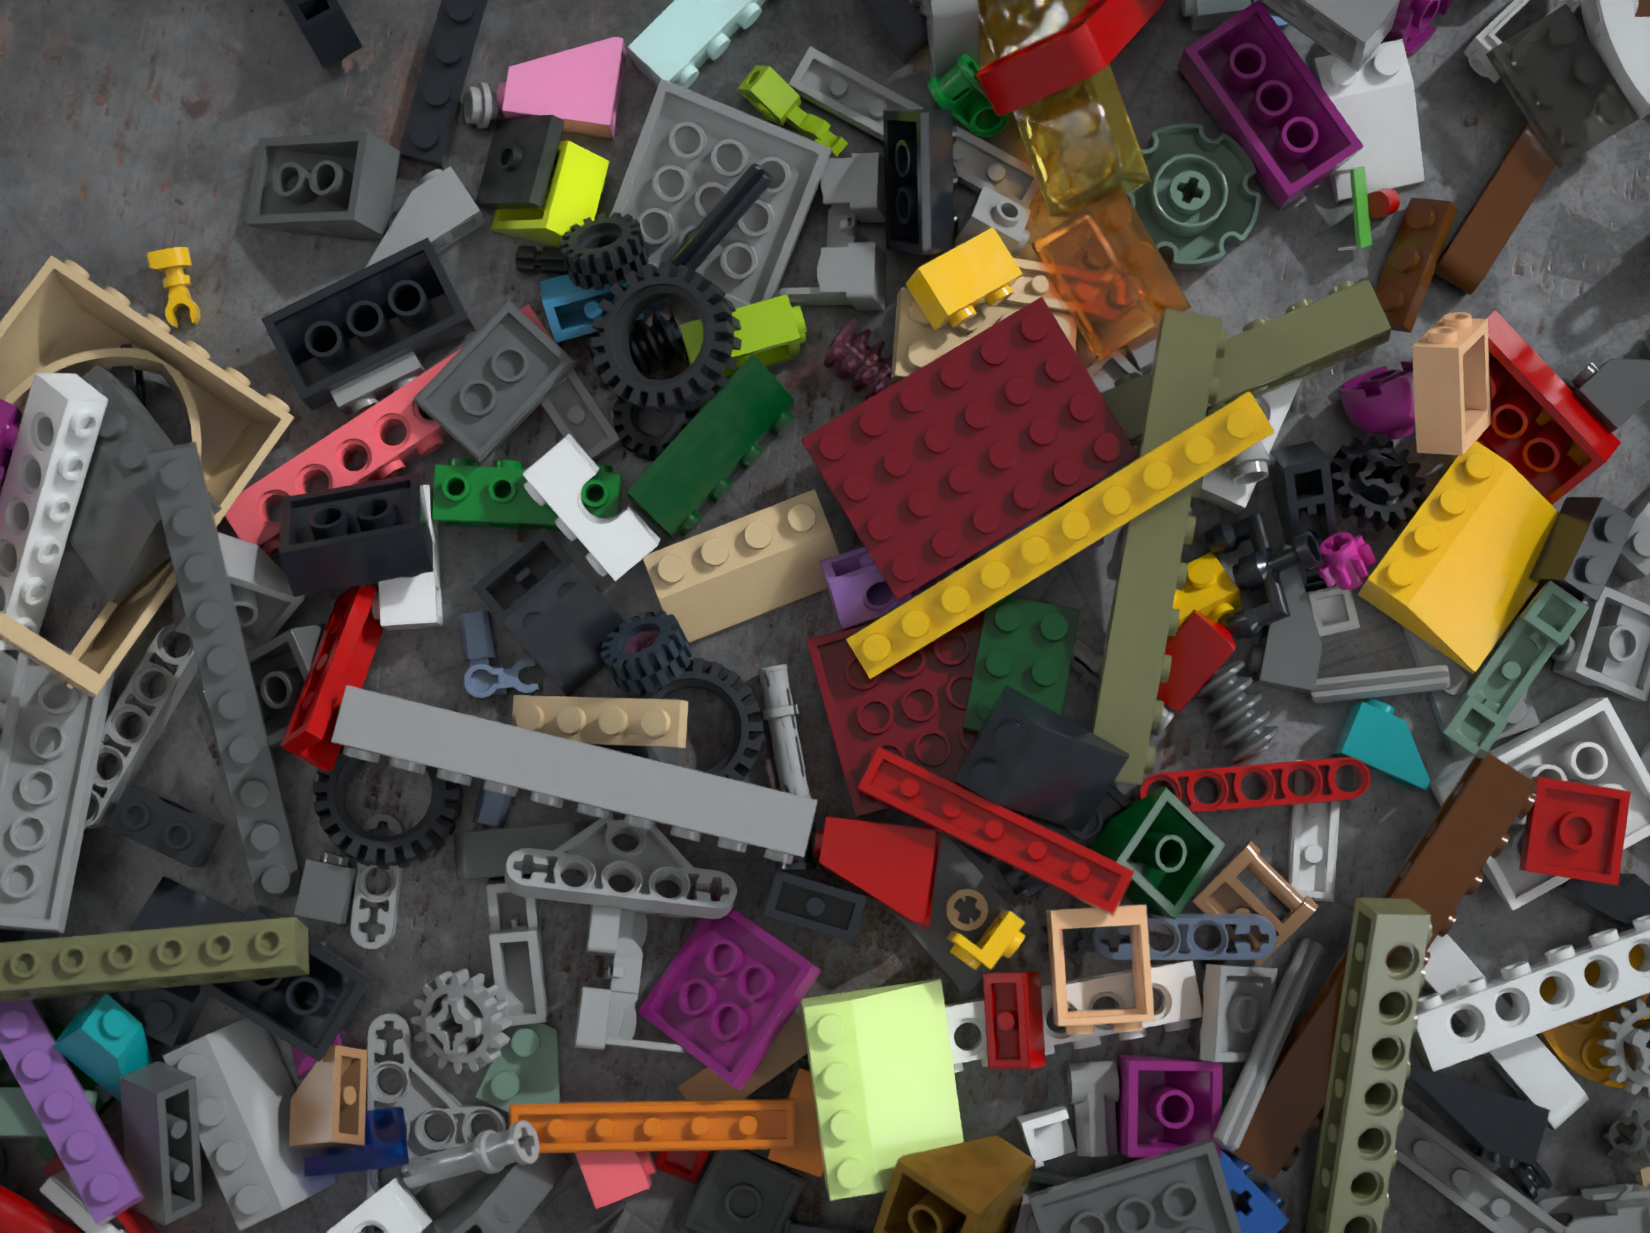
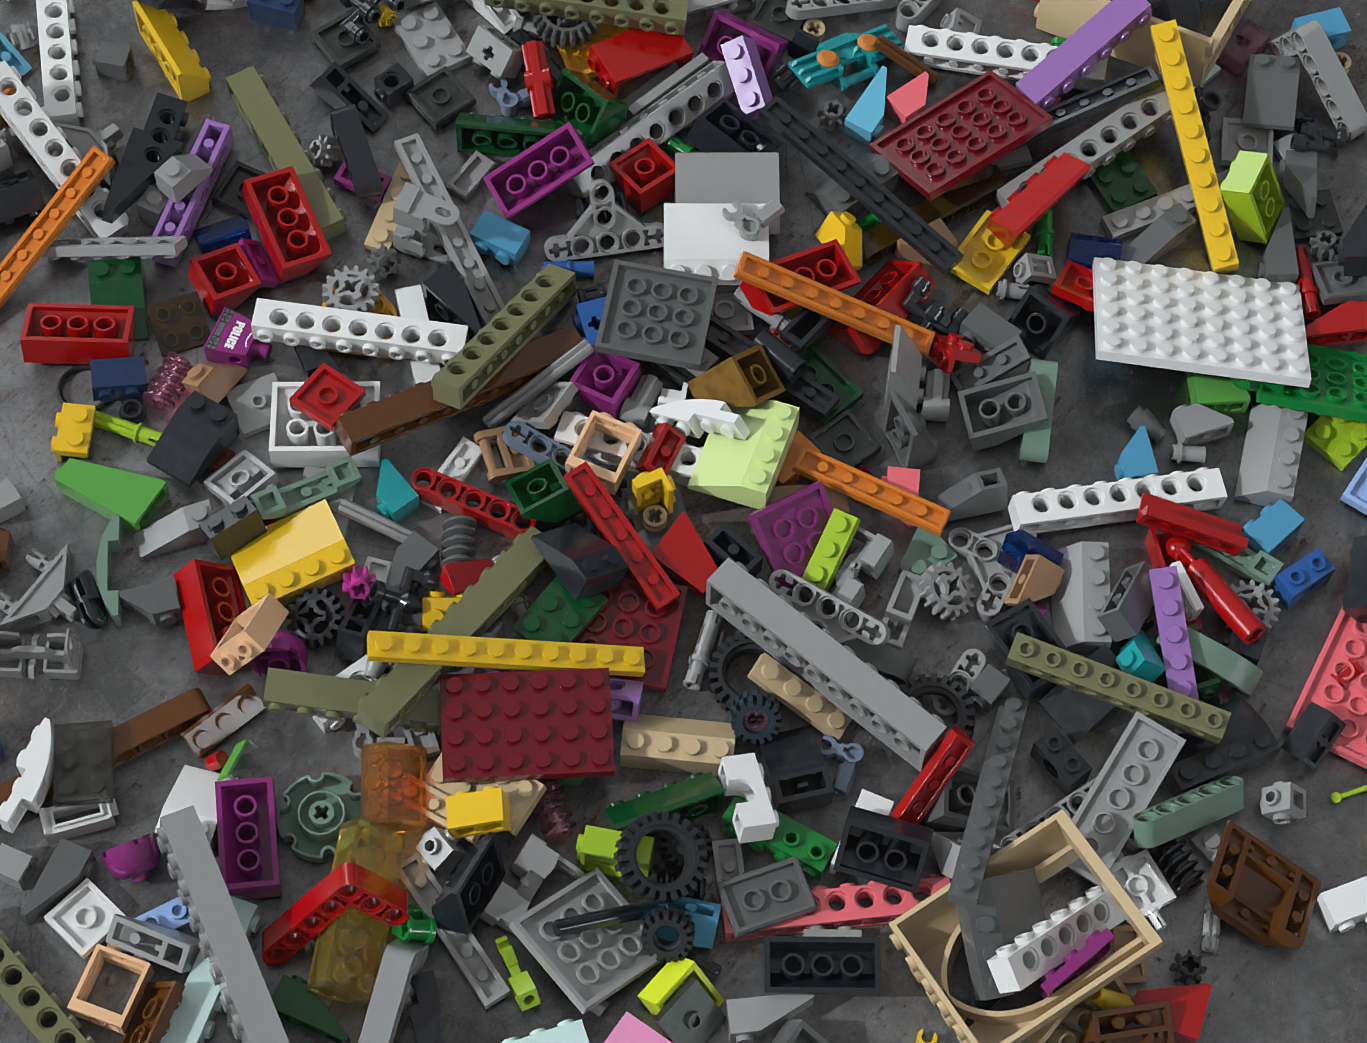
camera: 150 degrees left, 20 degrees down
light grey pin [401,1120,540,1189] -> none
none -> white slope [649,399,750,440]
none -> lime plate [802,508,861,591]

